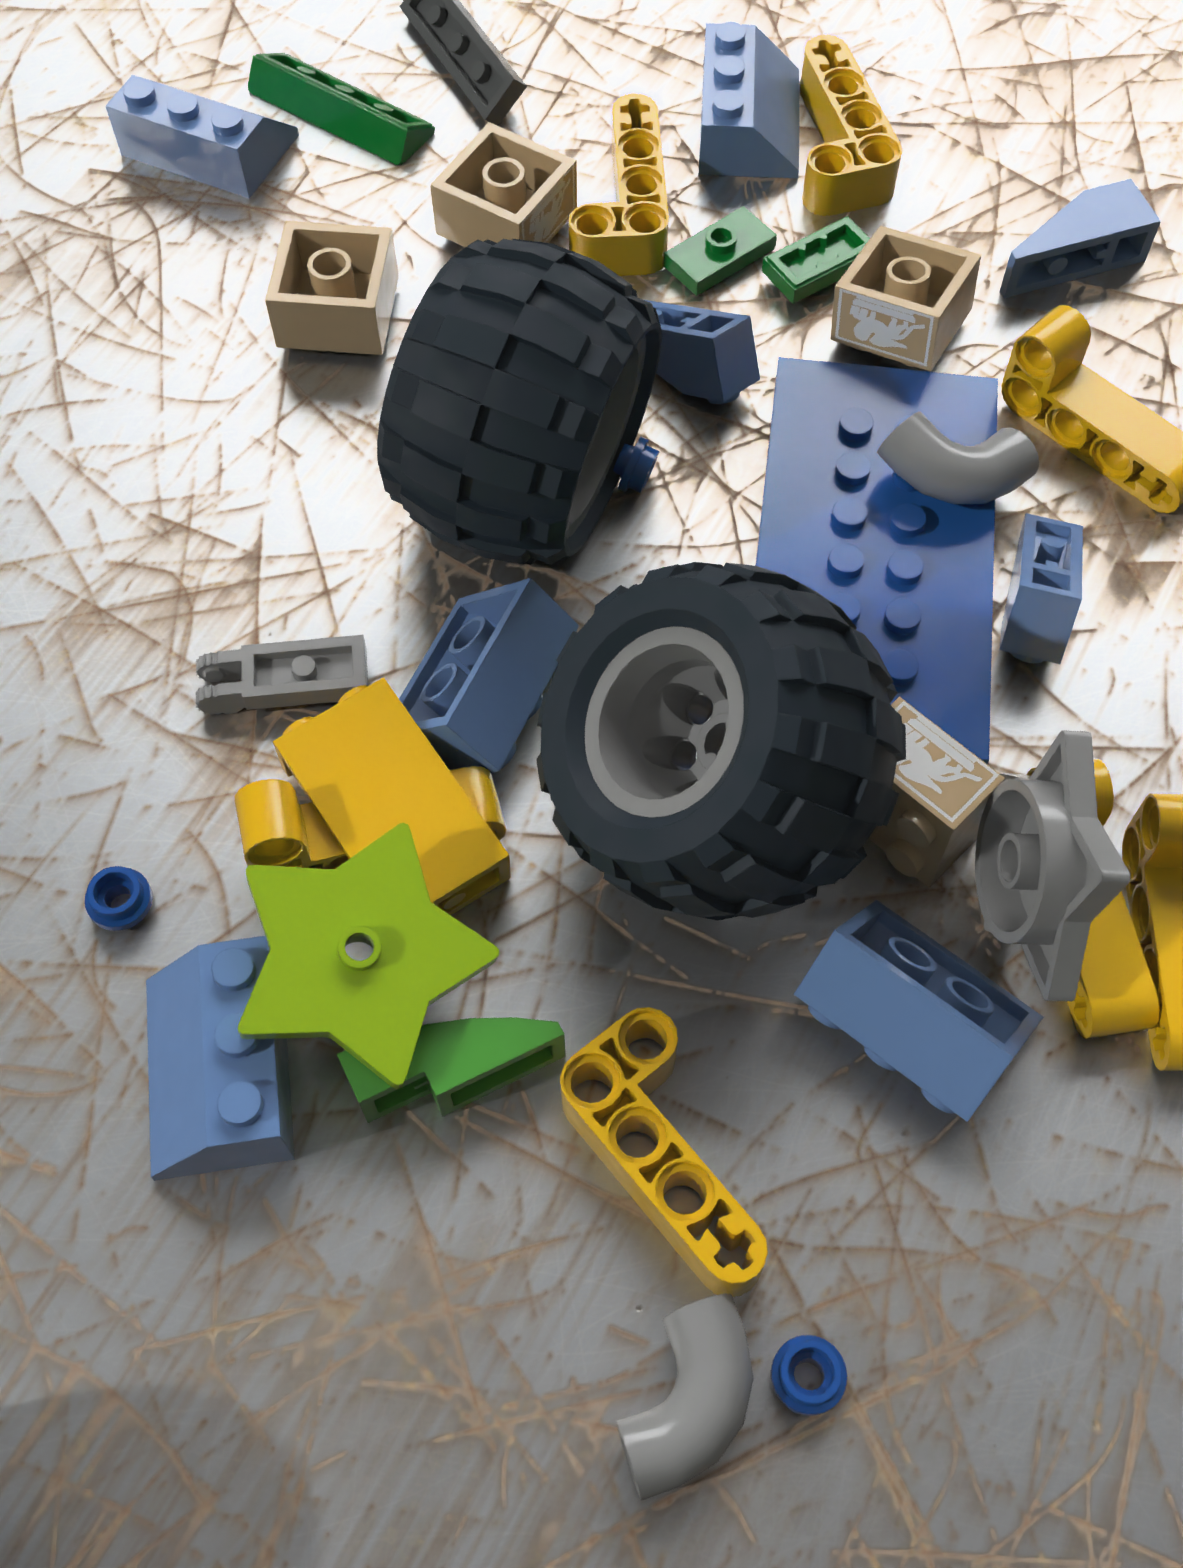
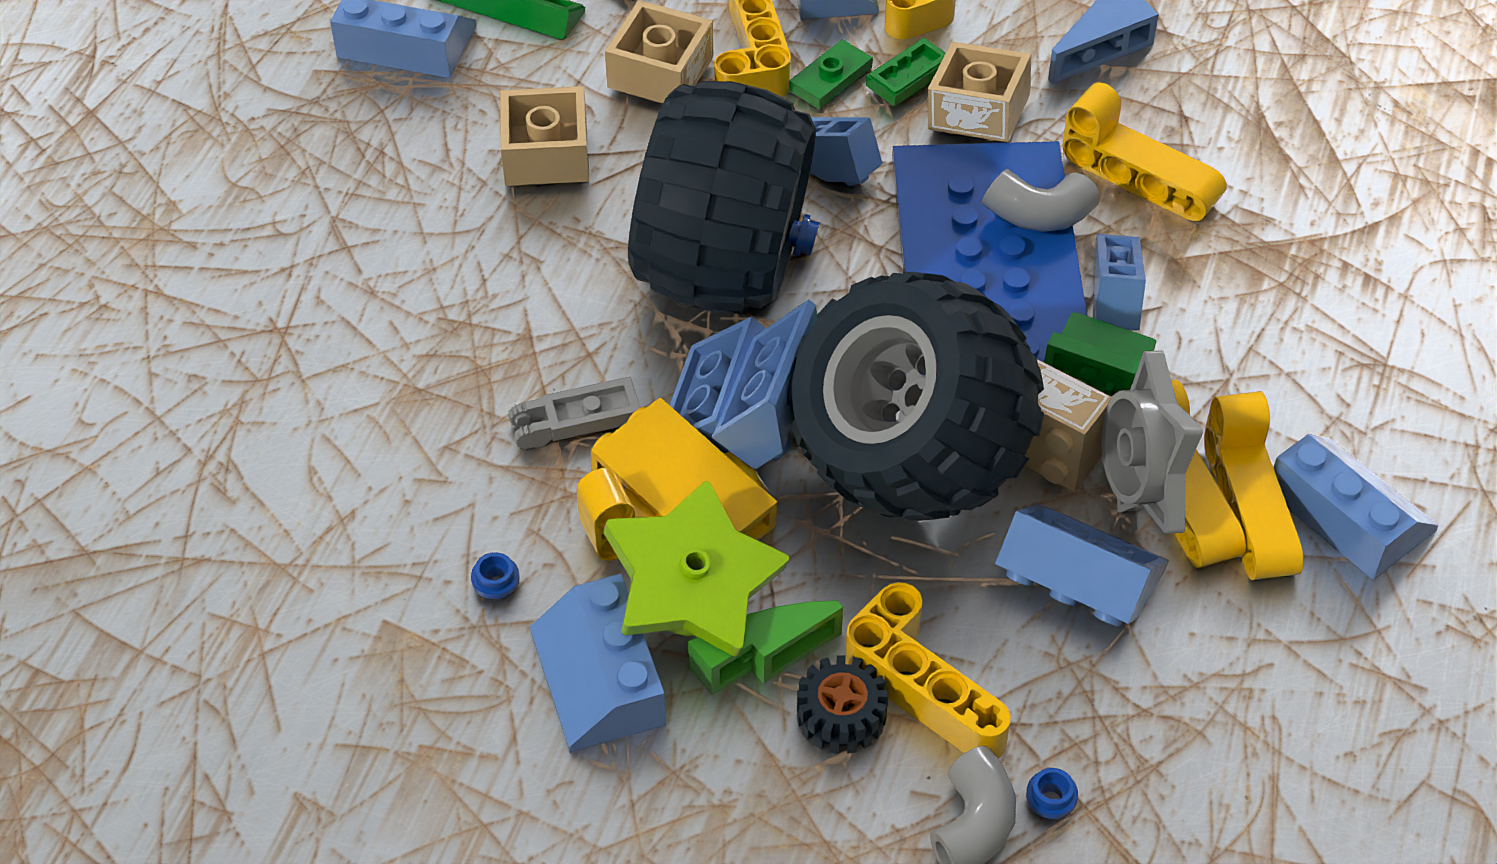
camera: 10 degrees left, 10 degrees down
none -> medium blue slope [712,299,817,470]
none -> black wheel [797,655,888,754]
none -> green bracket [1044,312,1157,397]

